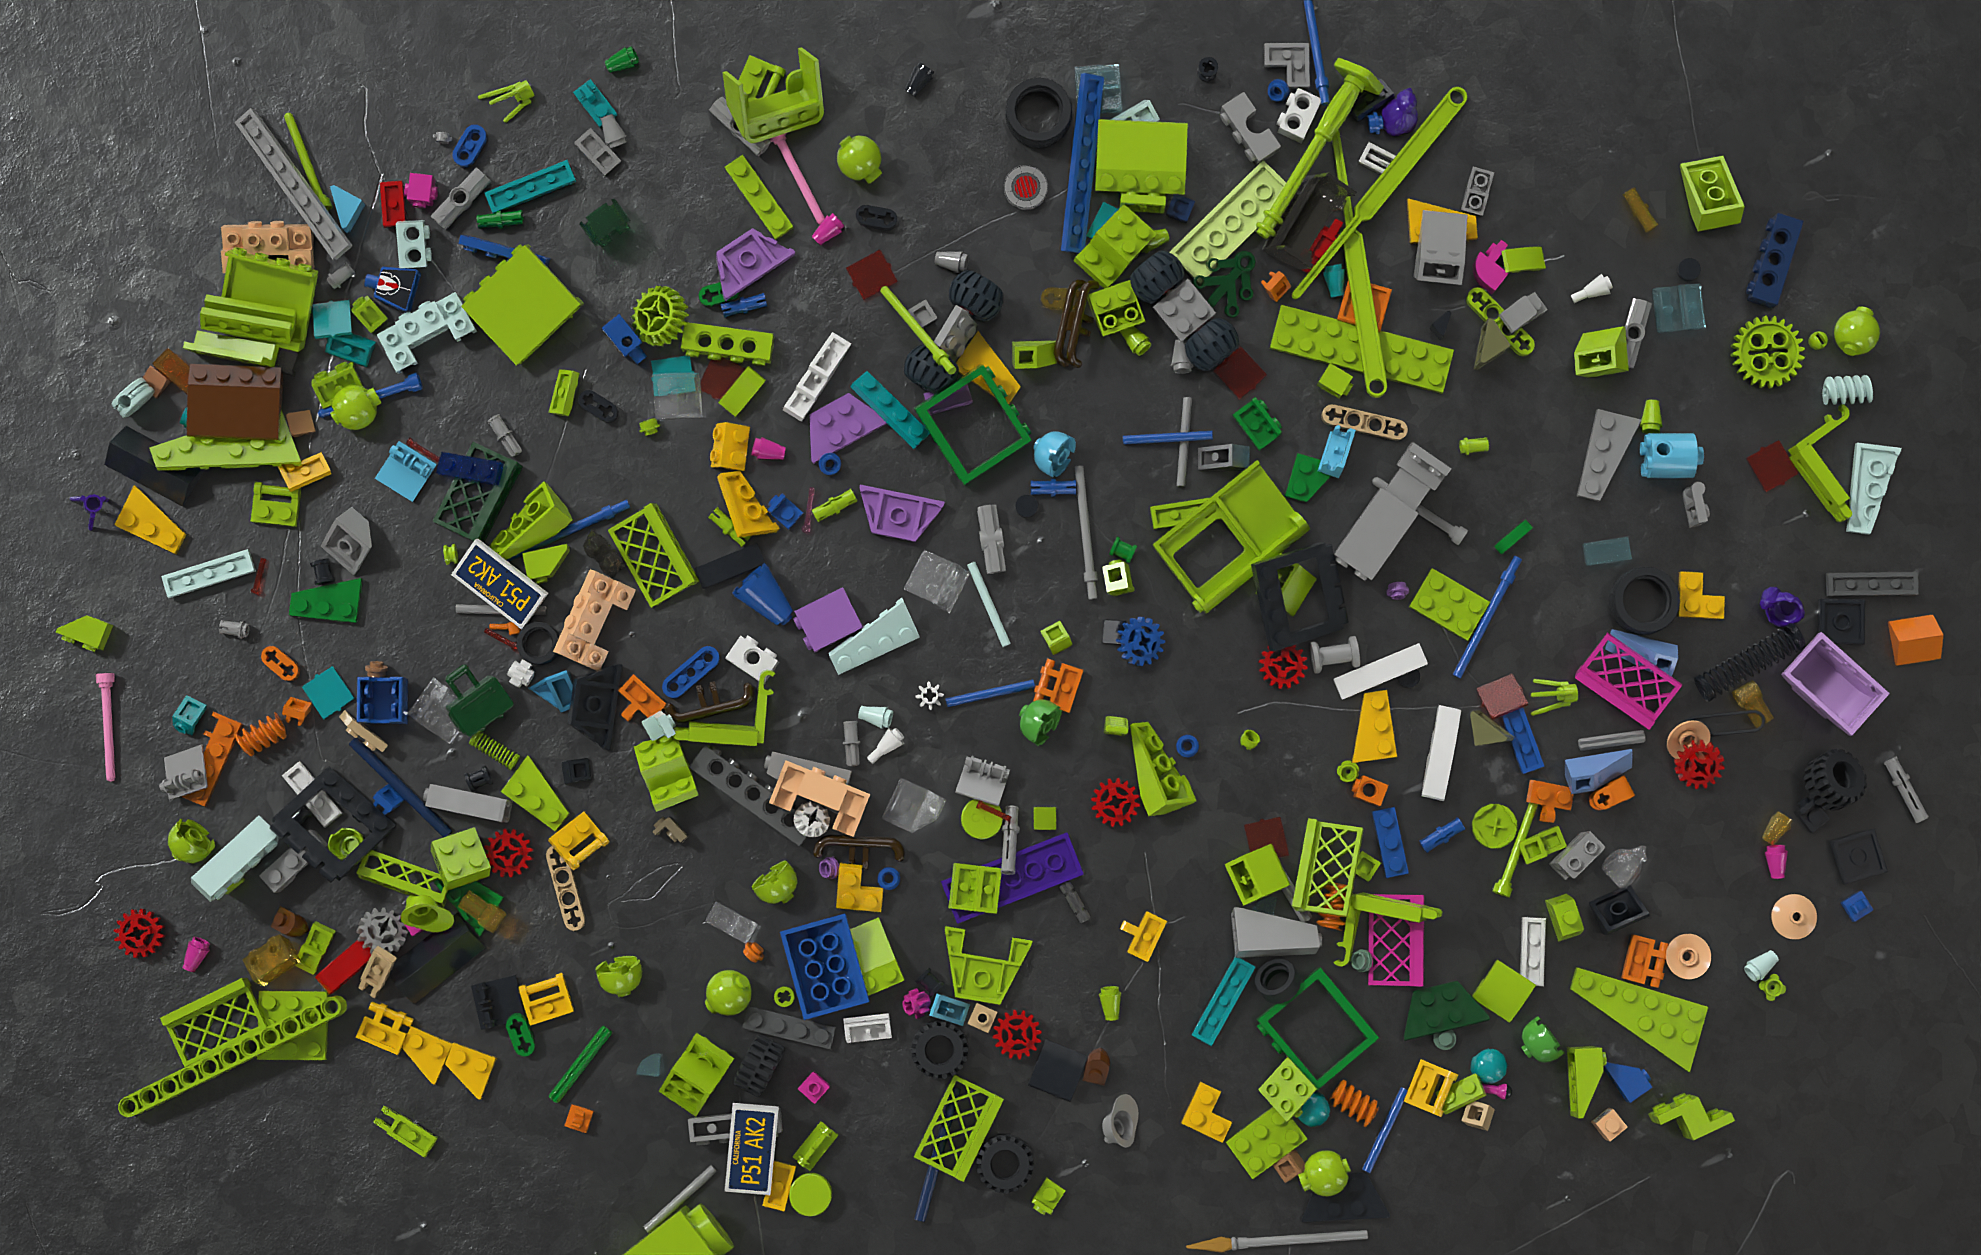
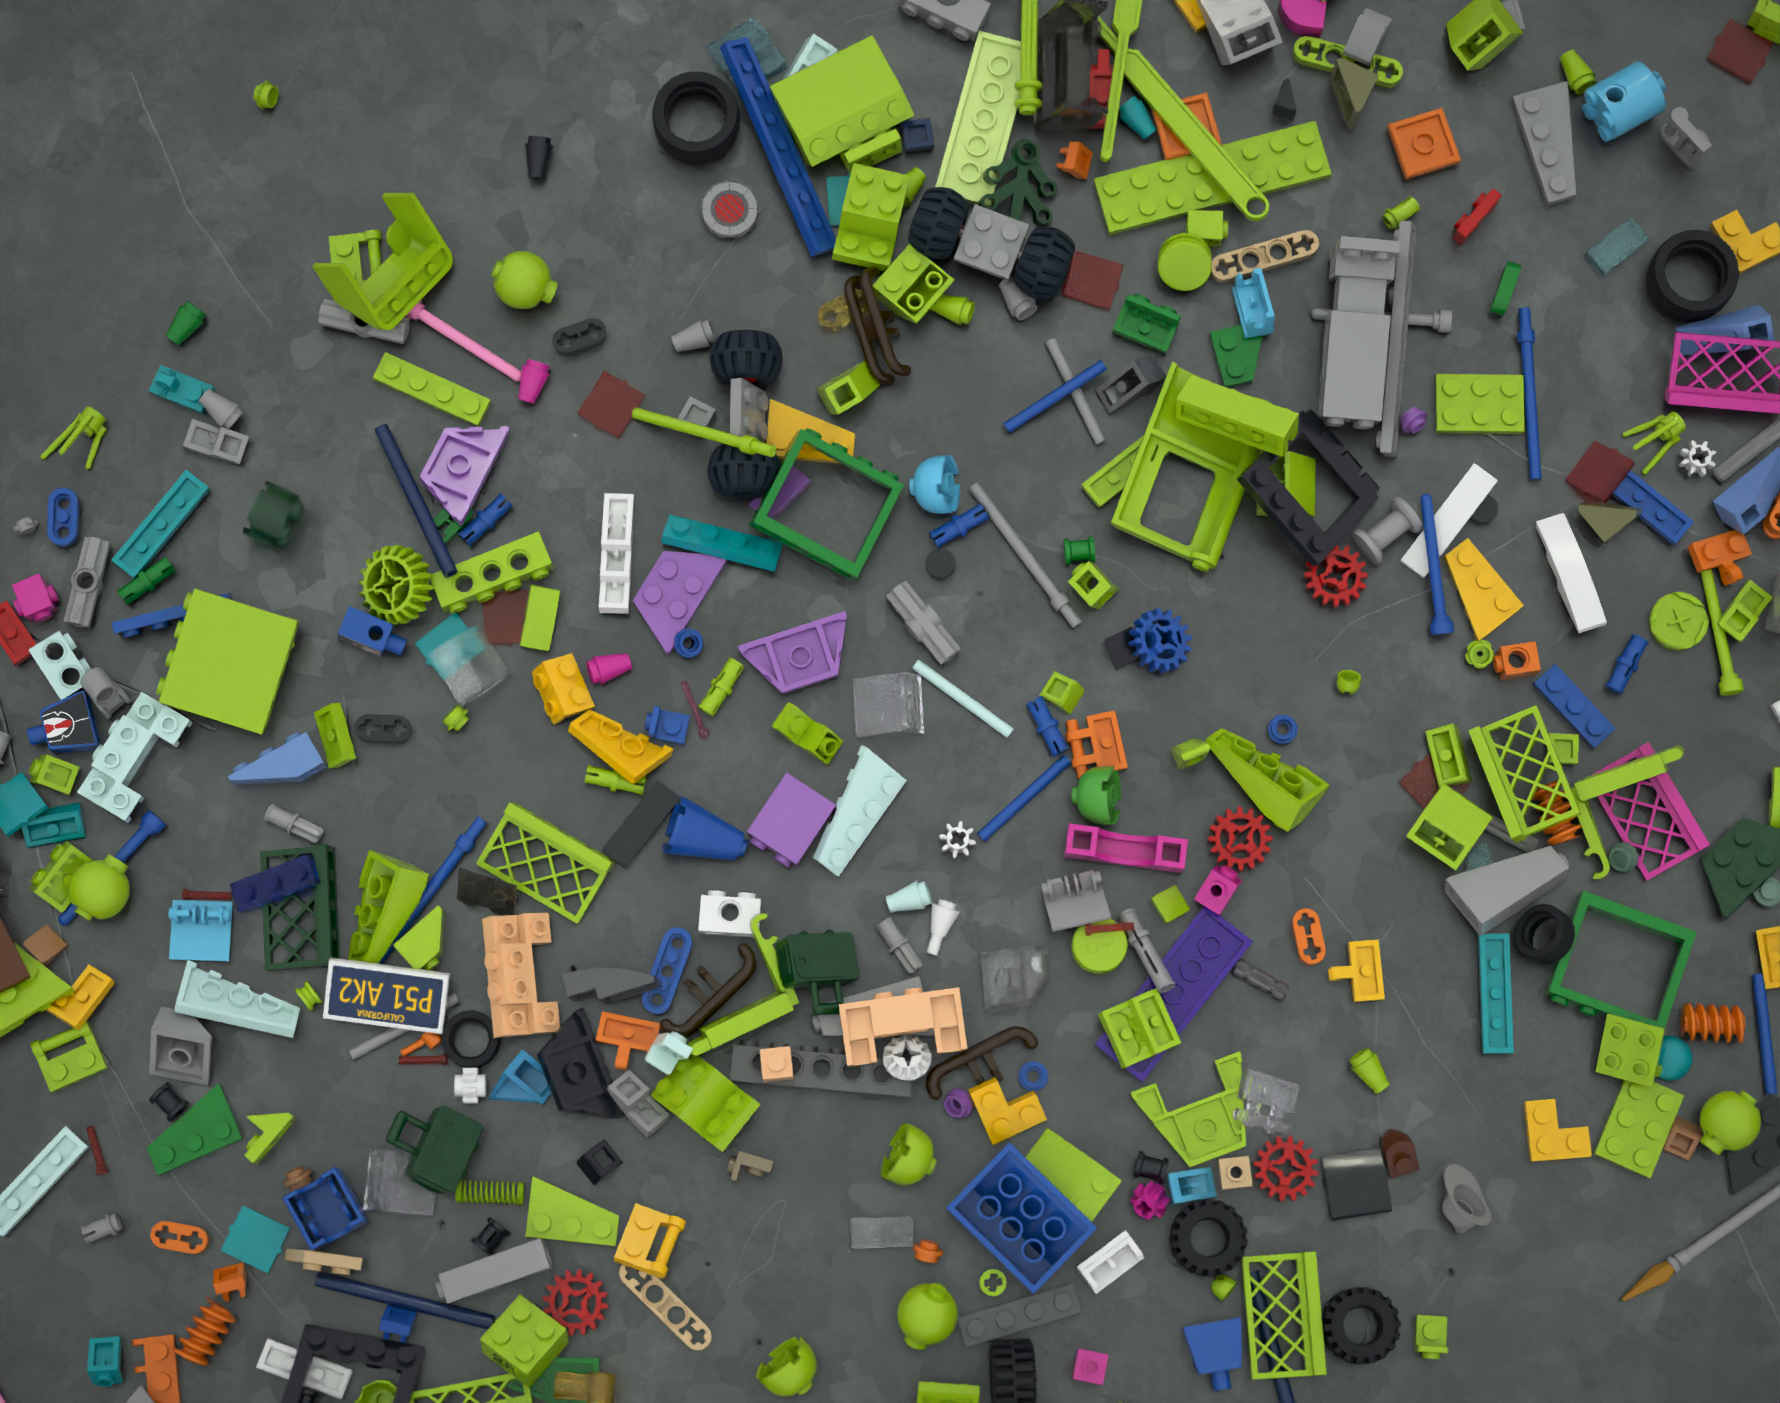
camera: 30 degrees left, 5 degrees down
none -> light grey piece [80,667,132,720]
none -> light aqua wing [174,960,300,1038]
none -> medium blue slope [228,732,327,785]
none -> lime slope [244,1113,297,1165]
none -> dark blue piece [375,424,458,578]
none -> dark grey slope [562,968,663,1005]
none -> light grey slope [607,1070,670,1138]
none -> light nougat brick [760,1046,794,1082]
none -> lime slope [772,702,844,765]
none -> dark green piece [776,929,859,1015]
none -> blue pin [1026,696,1069,757]
none -> dark pink arch [1063,823,1188,873]
none -> lime head [1158,233,1212,291]
none -> lime brick [1176,375,1299,457]
none -> blue torso [1181,1317,1242,1391]
none -> dark pink brick [1194,865,1242,915]
none -> lime hinge [1211,1275,1238,1302]
none -> clear plate [1233,1069,1300,1134]
none -> orange beam [1291,908,1326,966]
none -> light grey plate [1376,221,1417,457]
none -> orange plate [1387,108,1461,180]
none -> blue piece [1420,493,1454,635]
none -> lime slope [1425,723,1472,788]
none -> red plate [1452,188,1502,246]
none -> white gear [1679,440,1716,478]

